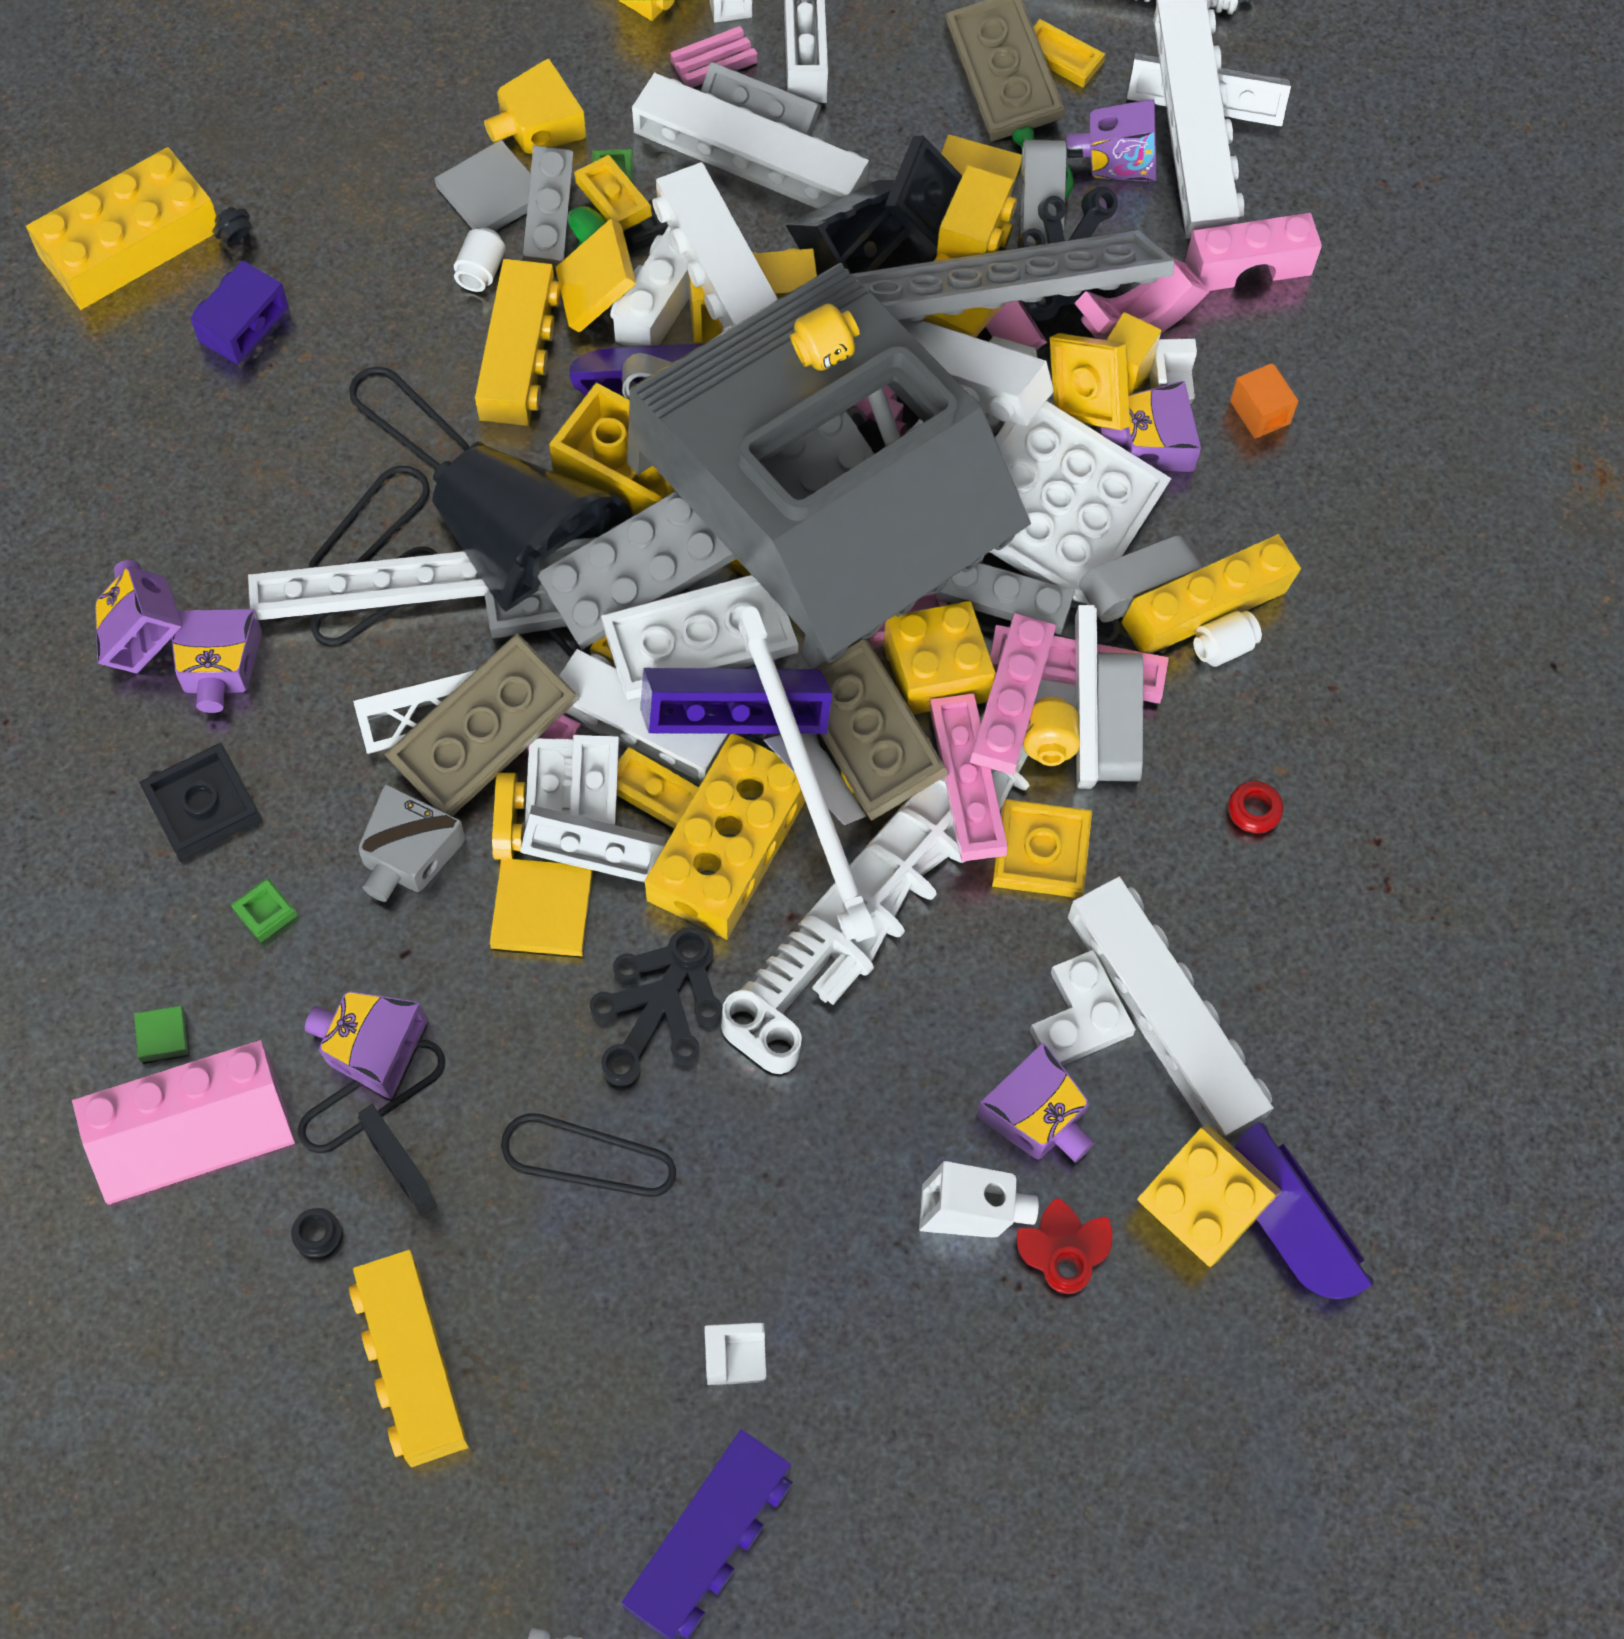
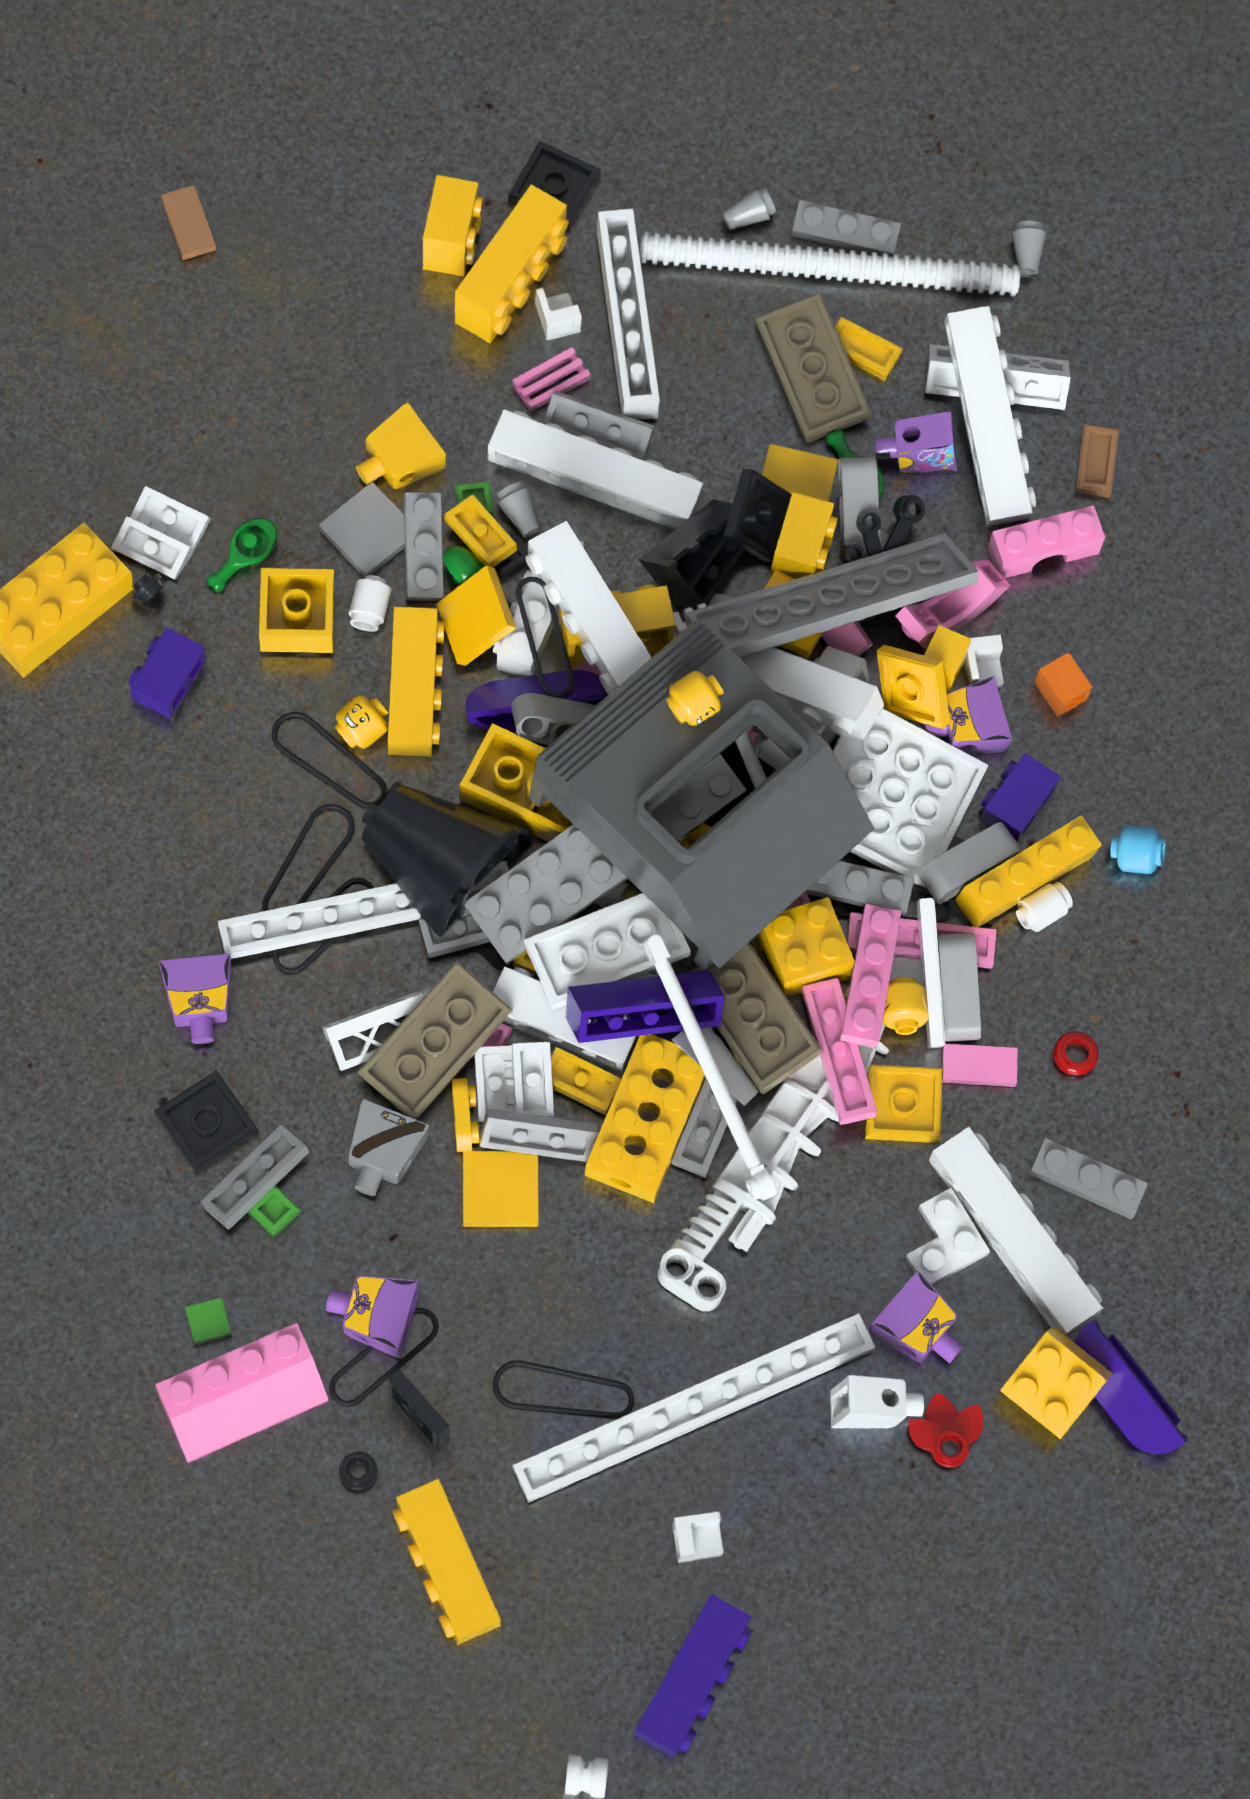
camera: 10 degrees left, 5 degrees up
medium lavender torso [95,560,182,674] -> none
black plant [590,928,722,1086] -> none
none -> white slope [111,486,211,580]
none -> light grey plate [200,1125,309,1230]
none -> green piece [206,518,277,592]
none -> yellow brick [259,568,335,653]
none -> yellow head [334,695,389,749]
none -> light grey cone [497,482,542,538]
none -> white plate [513,1314,875,1503]
none -> black piece [516,577,574,698]
none -> light grey plate [671,1074,748,1178]
none -> bright pink tile [942,1044,1018,1087]
none -> dark purple brick [980,753,1061,843]
none -> light grey plate [1029,1138,1148,1220]
none -> medium nougat tile [1075,424,1119,498]
none -> medium azure head [1110,825,1166,874]

